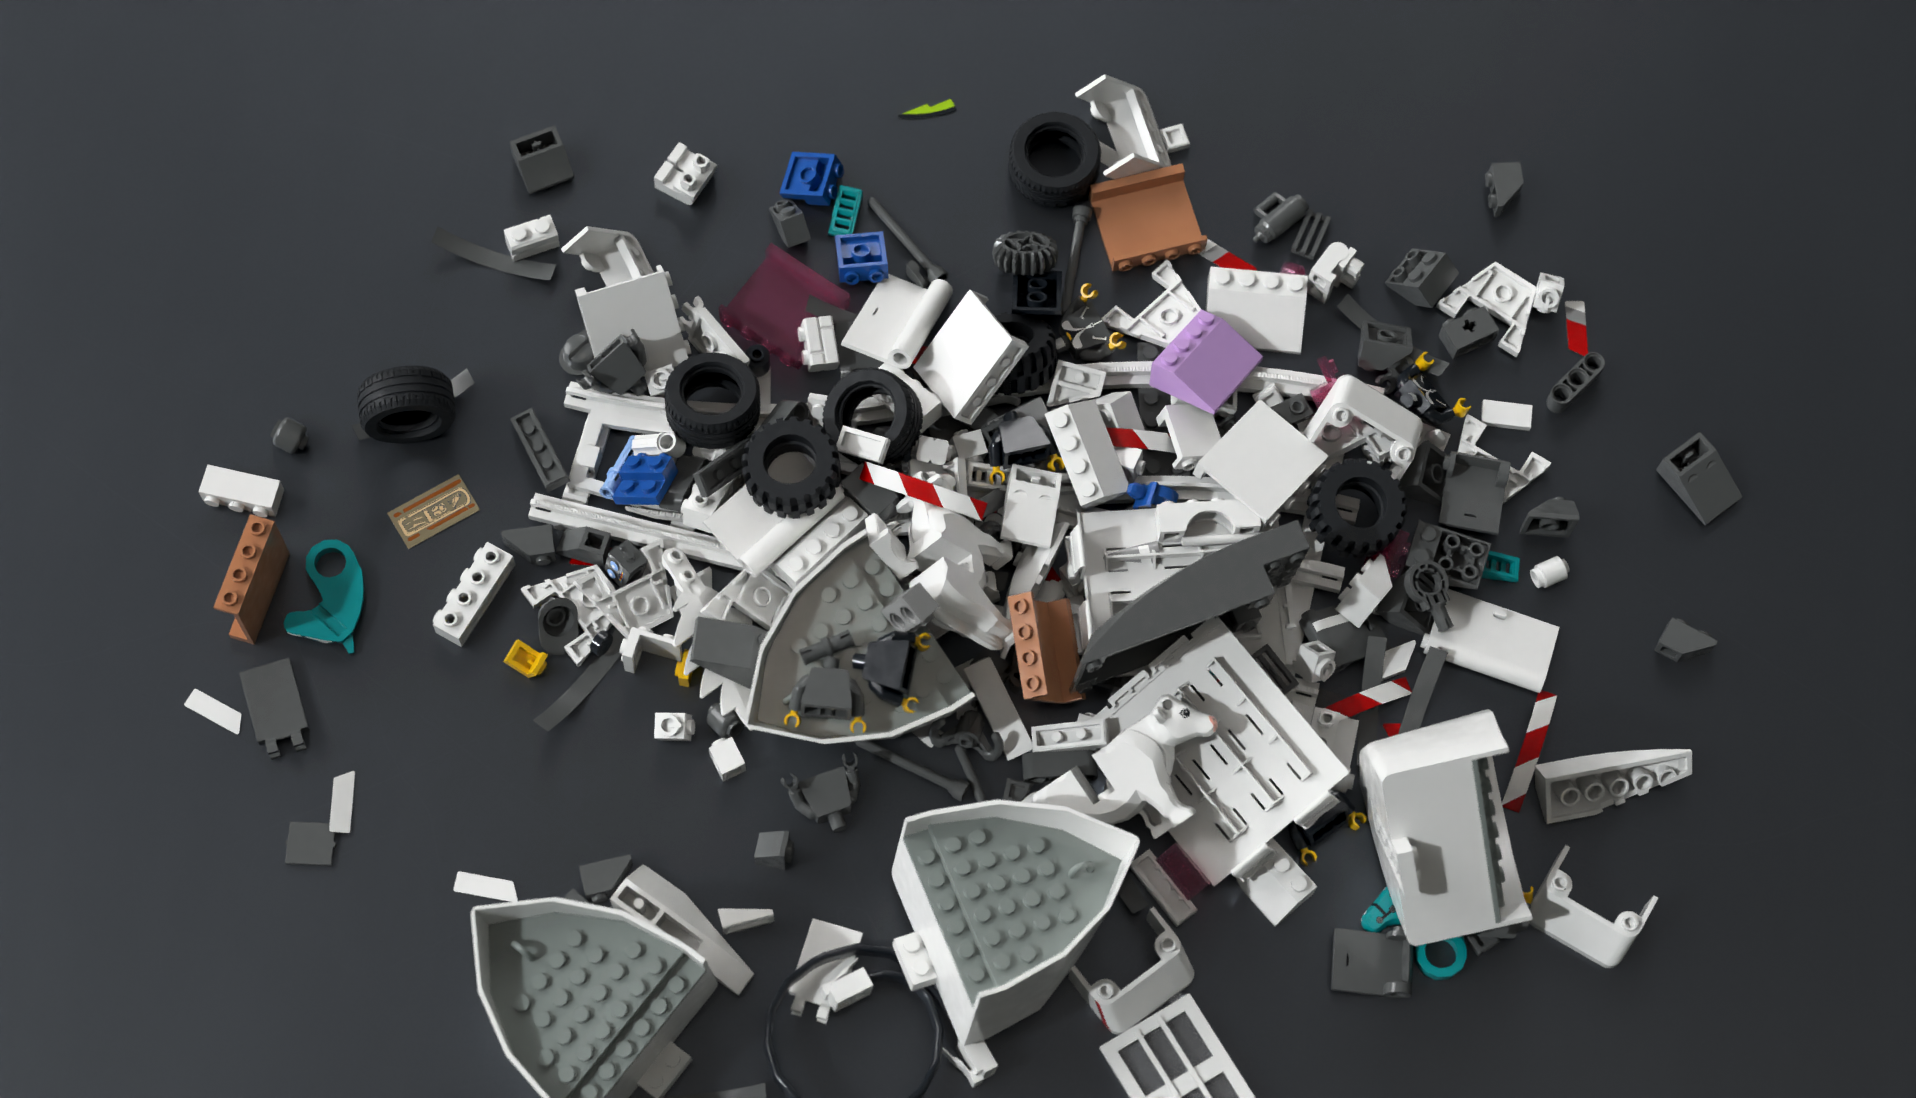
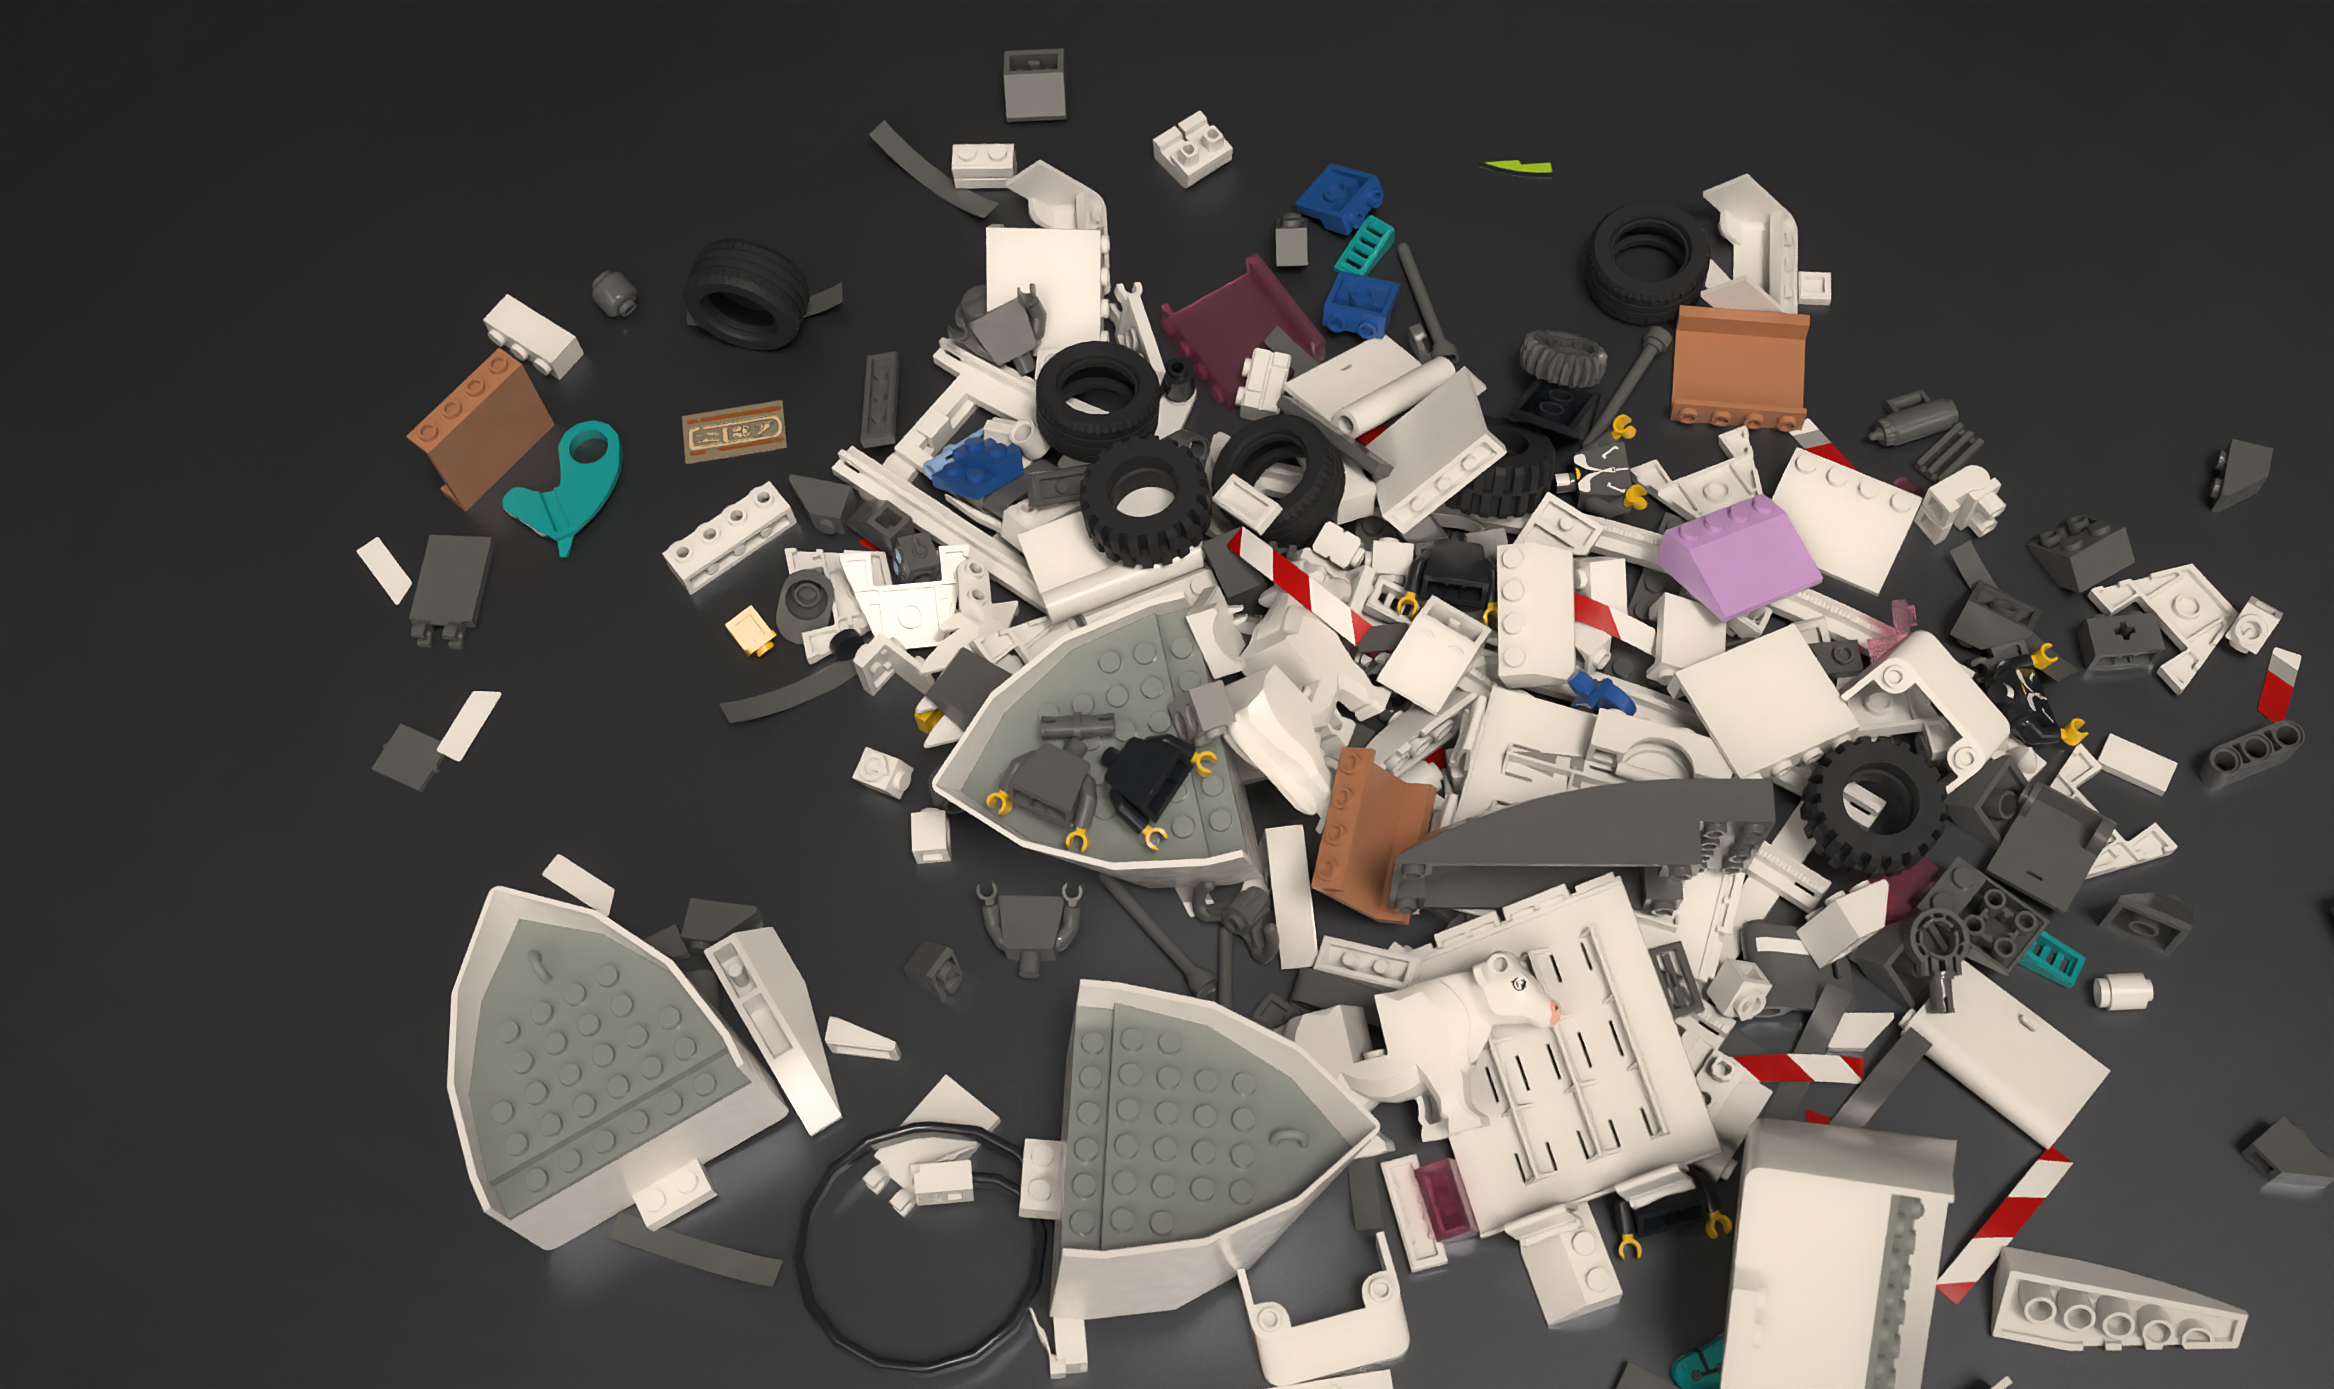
camera: 35 degrees right, 5 degrees down
none -> dark grey tile [1276,395,1394,477]

